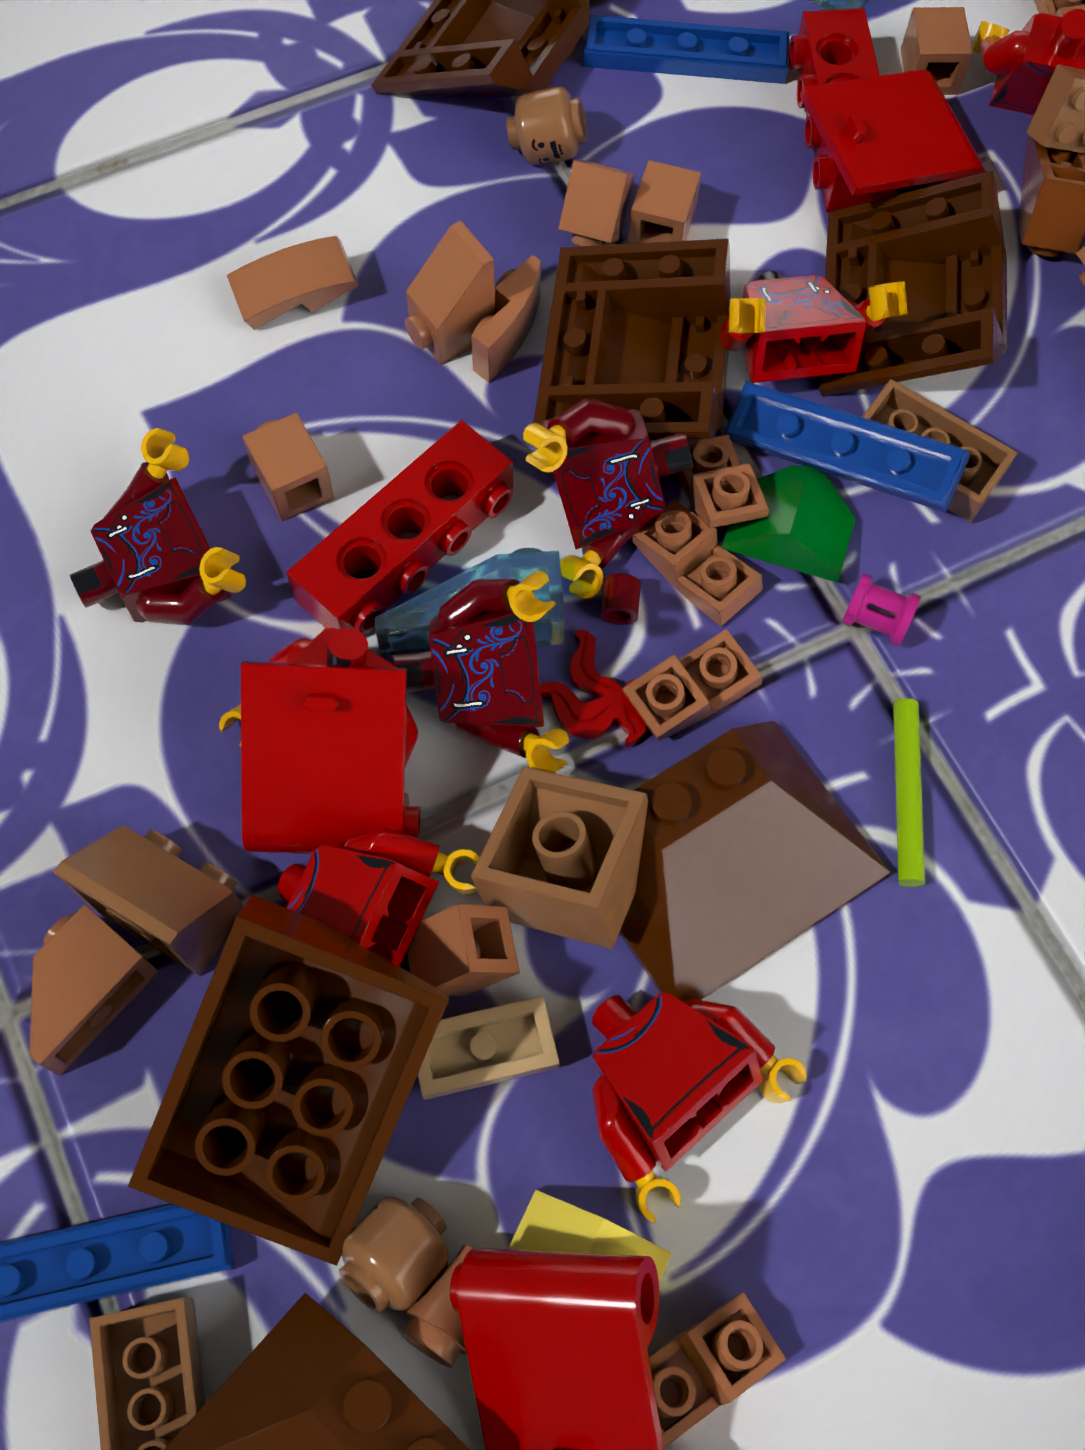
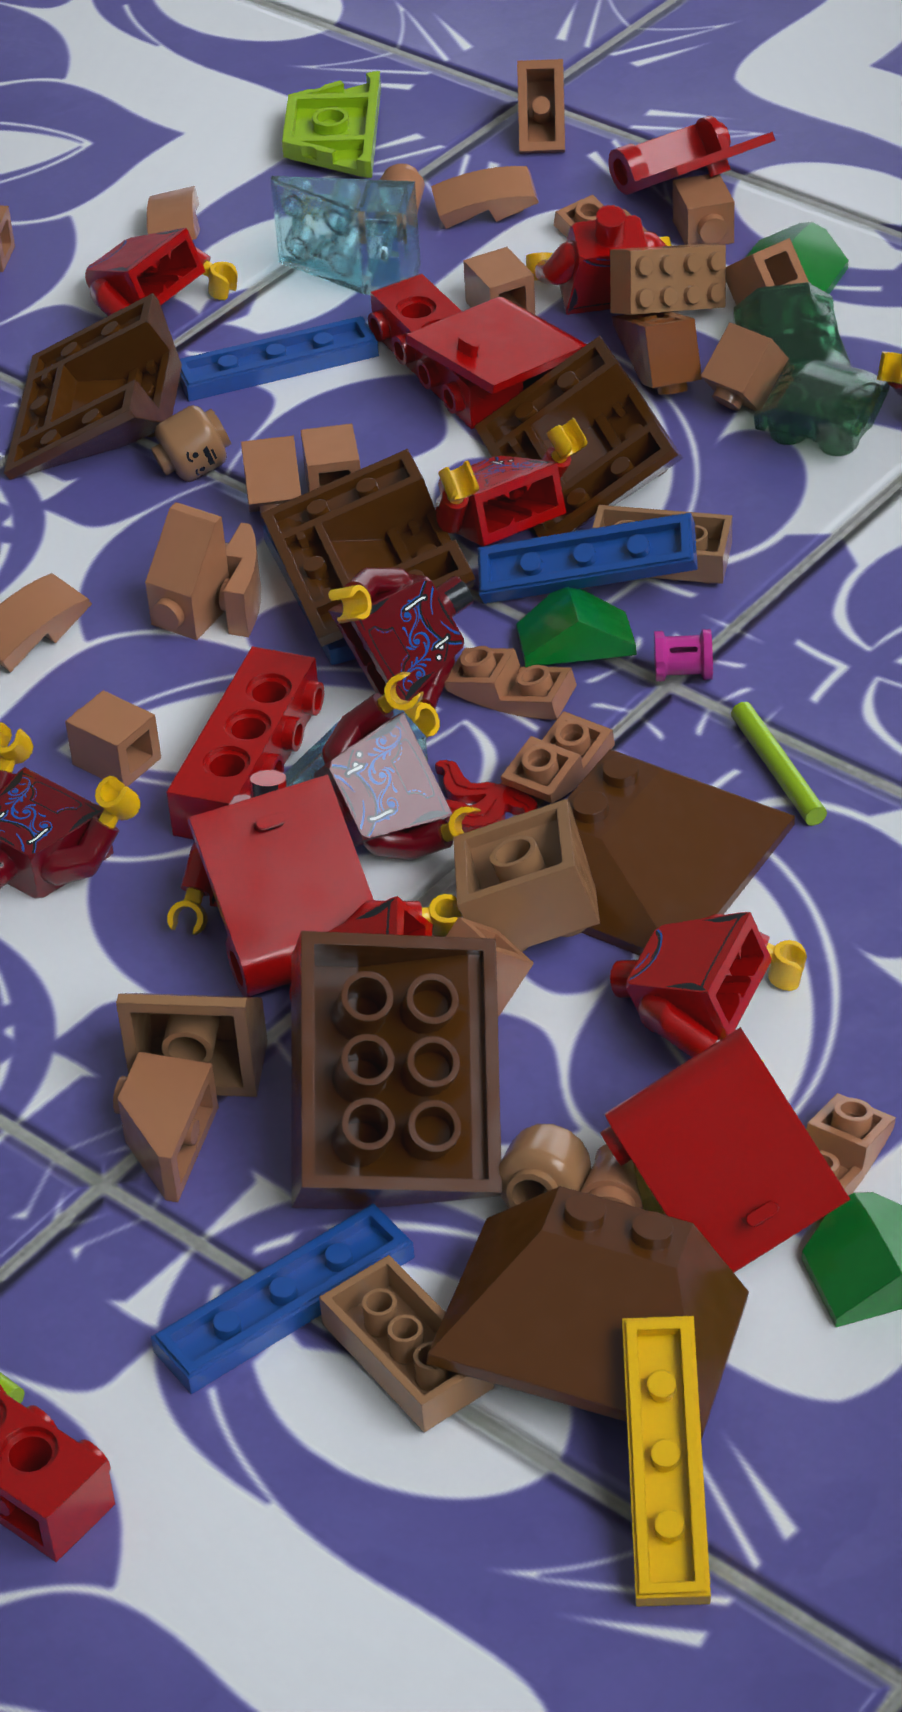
camera: 20 degrees left, 25 degrees down
tan plate [418,996,560,1100] -> none
dark red piece [600,573,641,625] -> none
nougat slope [676,434,769,528] -> none

